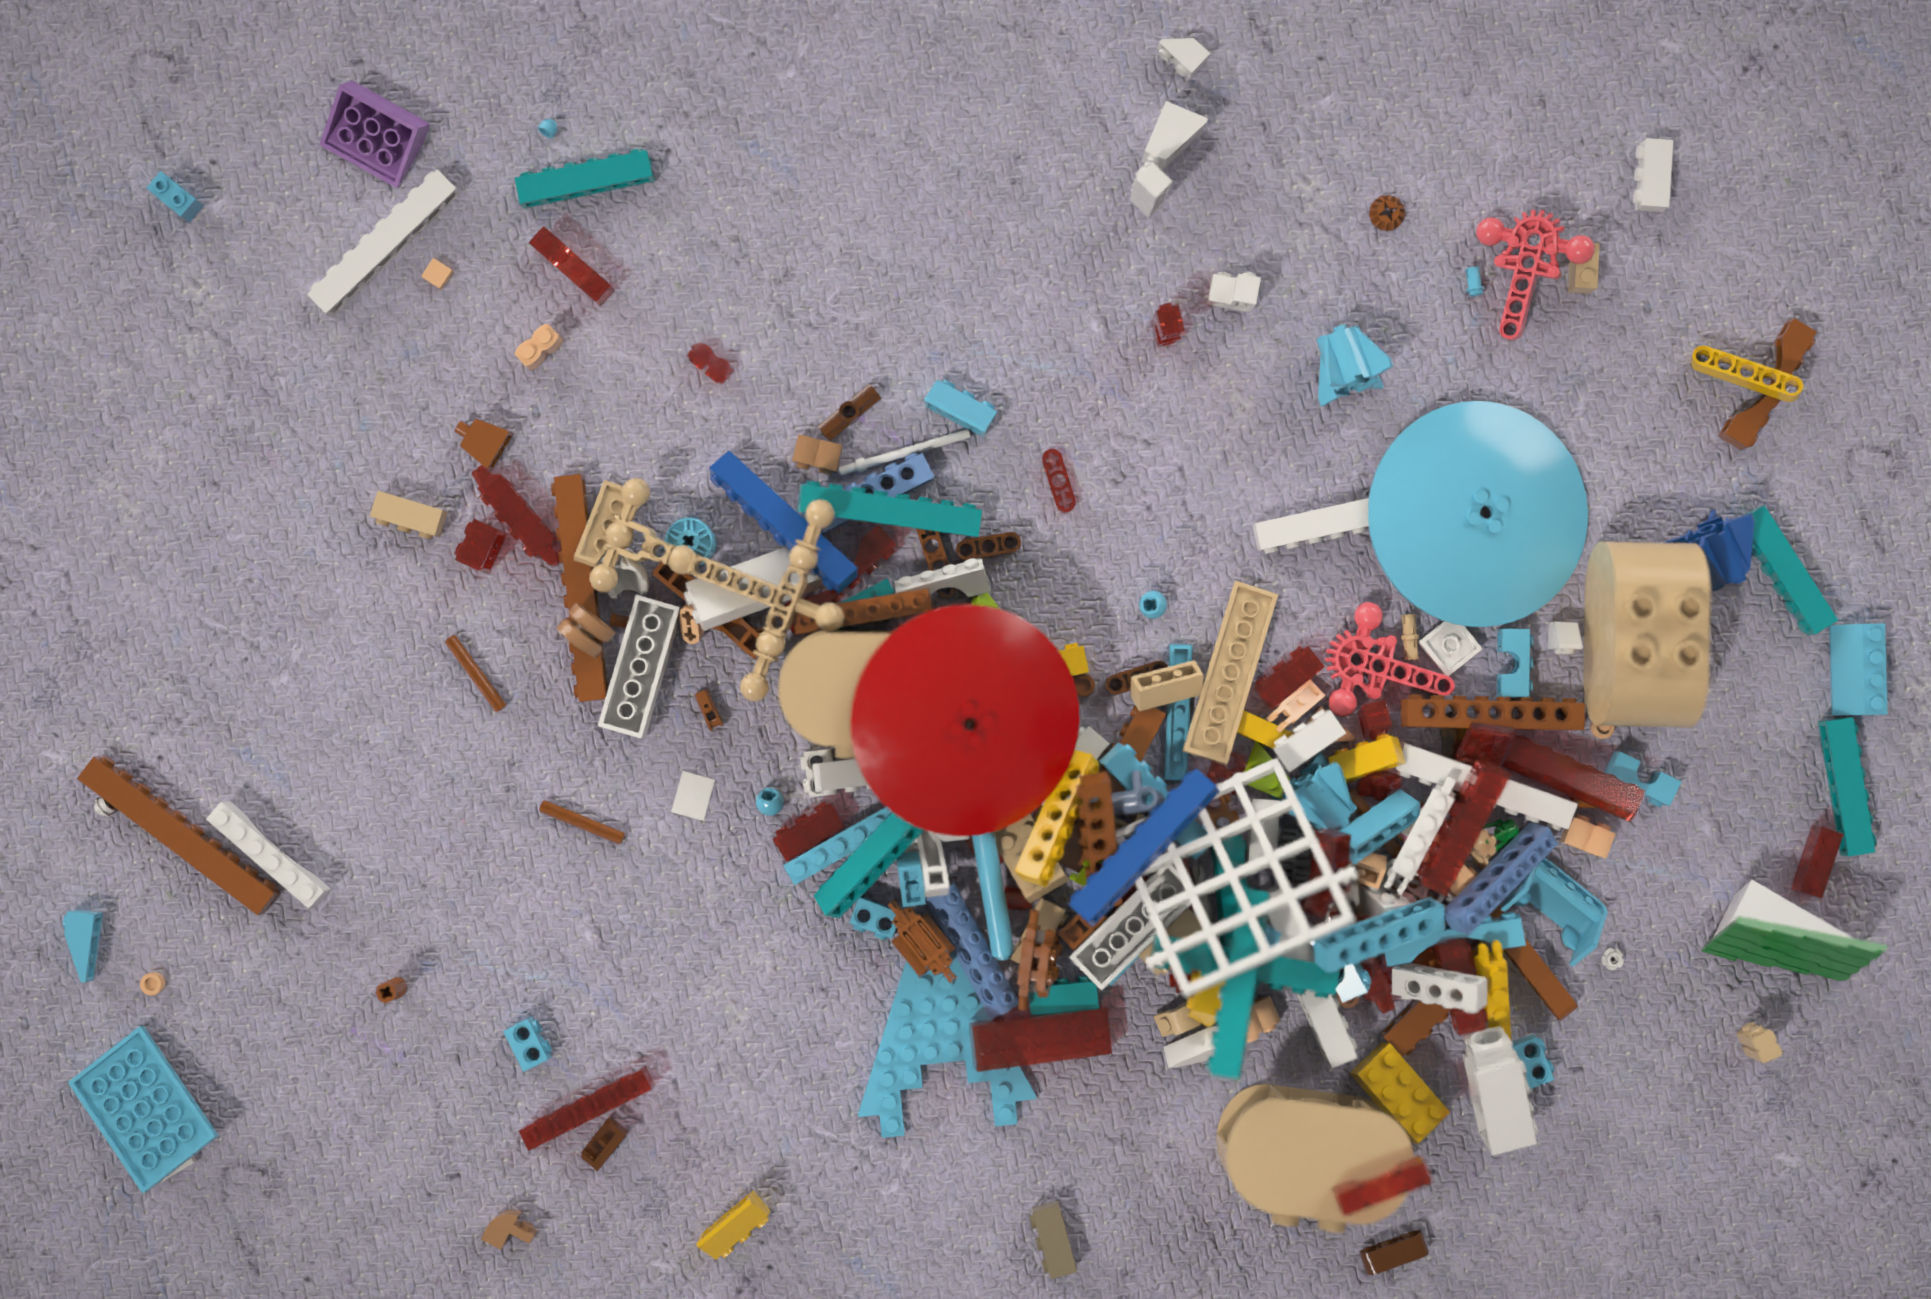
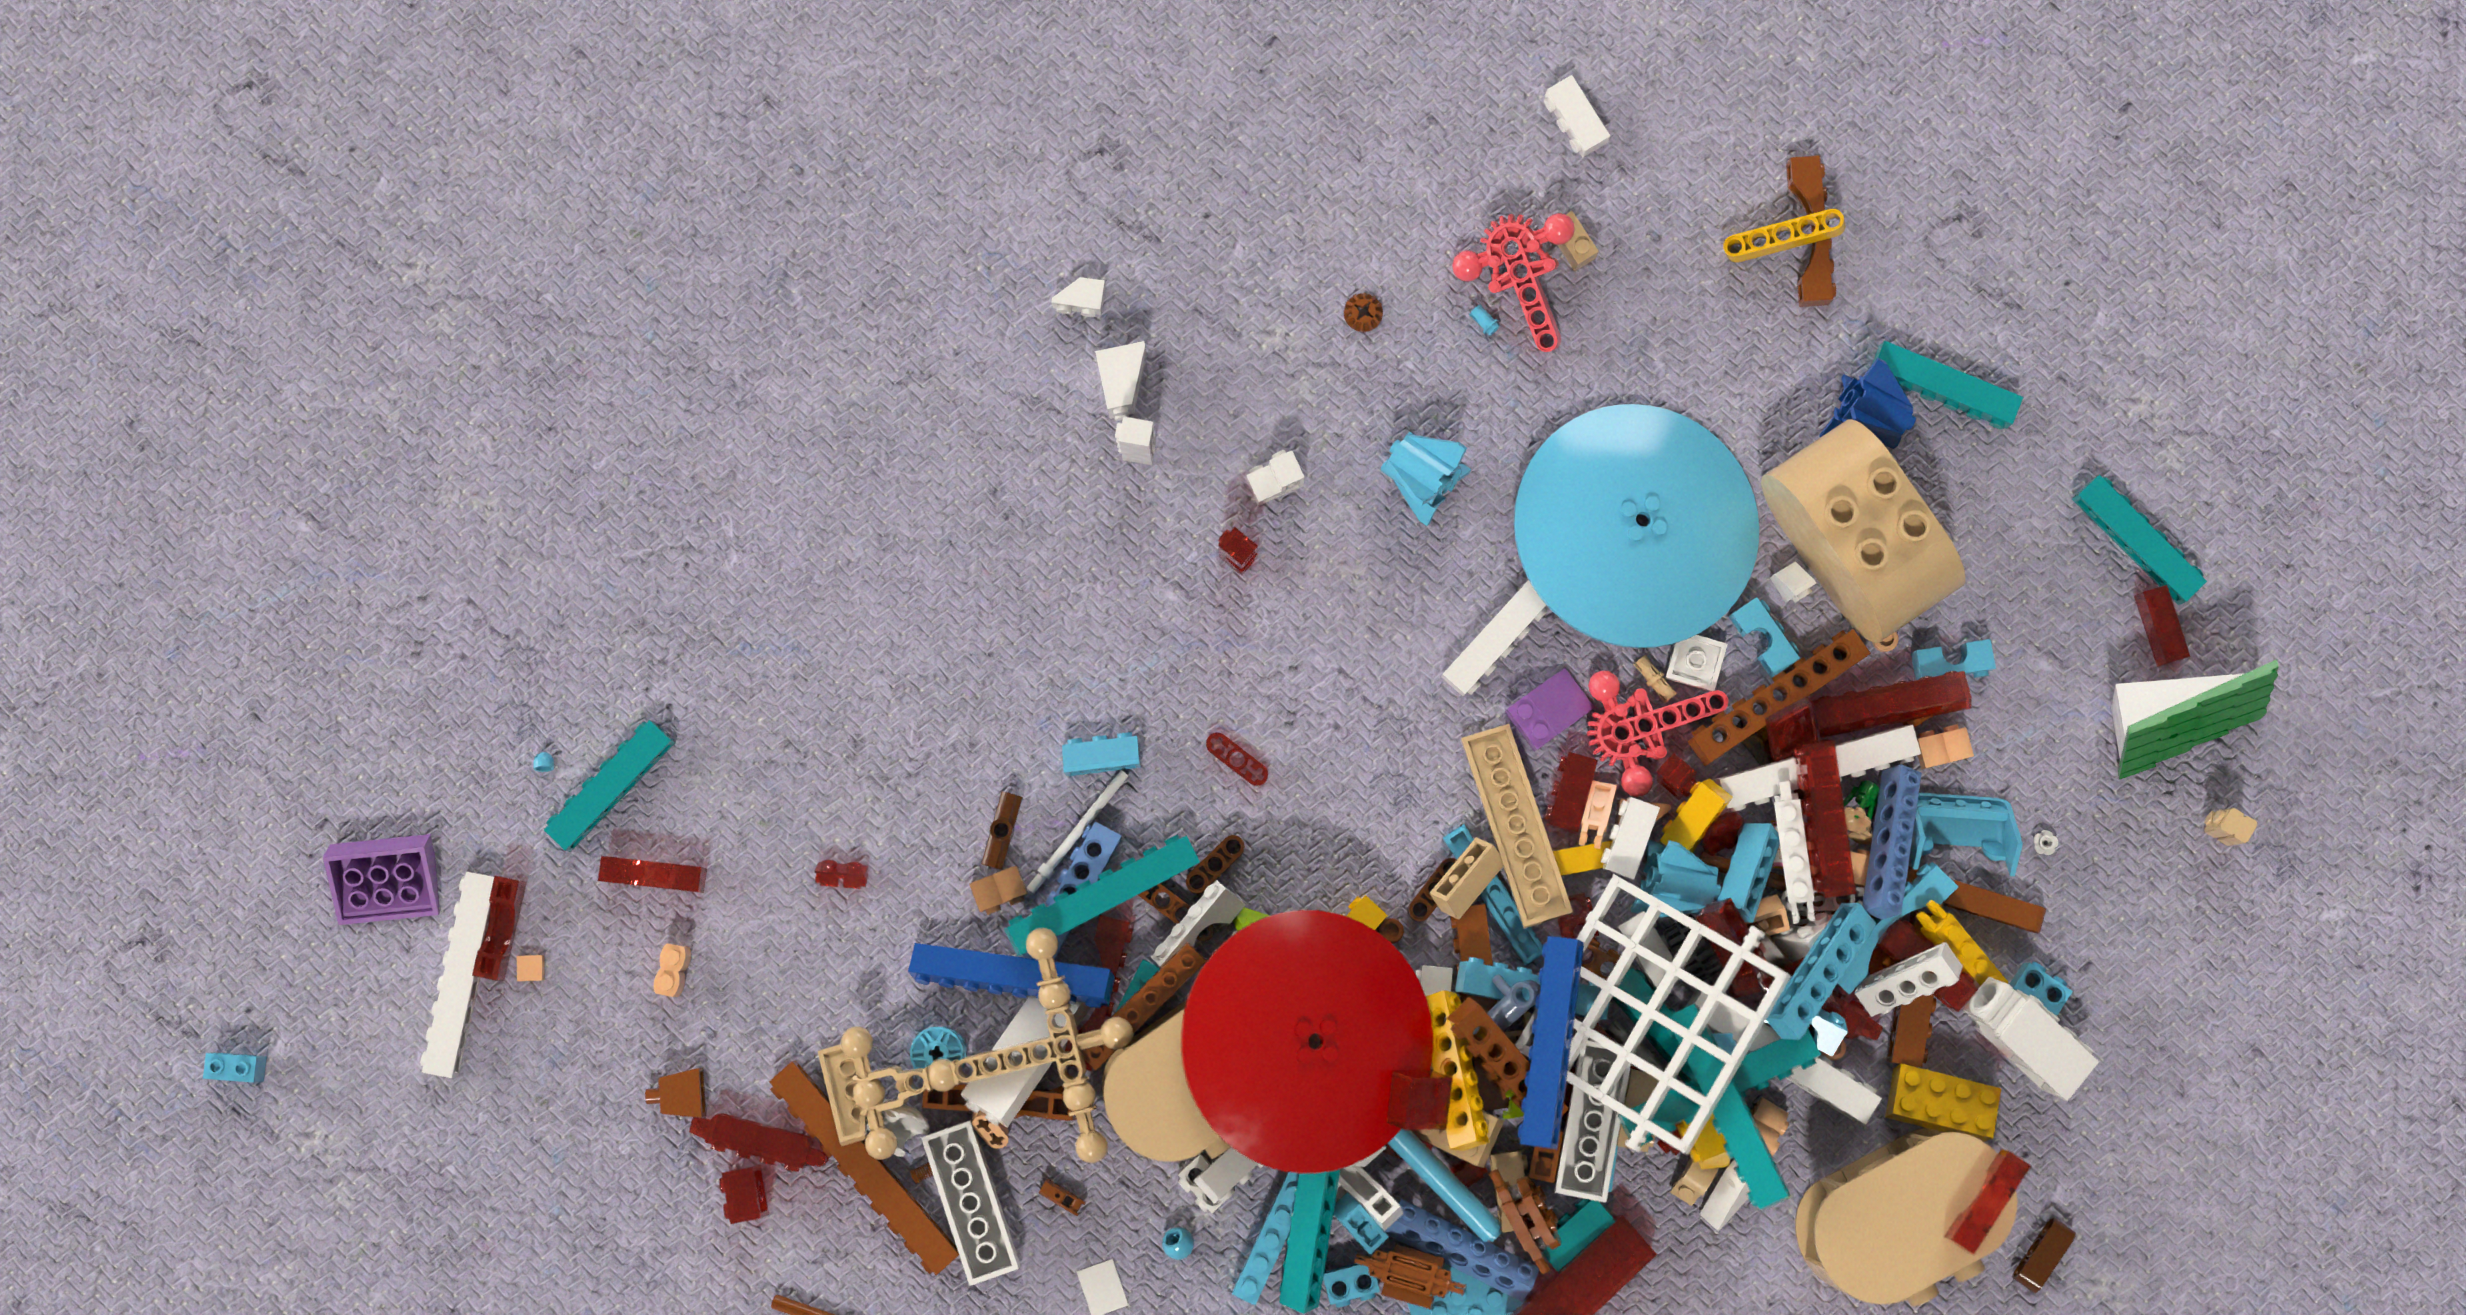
camera: 35 degrees left, 5 degrees down
tan brick [370,491,448,540] -> none
medium nougat wheel [556,603,616,658] -> none
clear red brick [772,801,846,862] -> none
medium azure piece [1139,590,1167,619] -> none
lime wing [1243,742,1290,799] -> none
medium azure slope [1829,623,1888,715] -> none
none -> clear red arch [472,876,527,981]
none -> clear red brick [1386,1071,1453,1130]
none -> medium lavender slope [1505,668,1595,752]

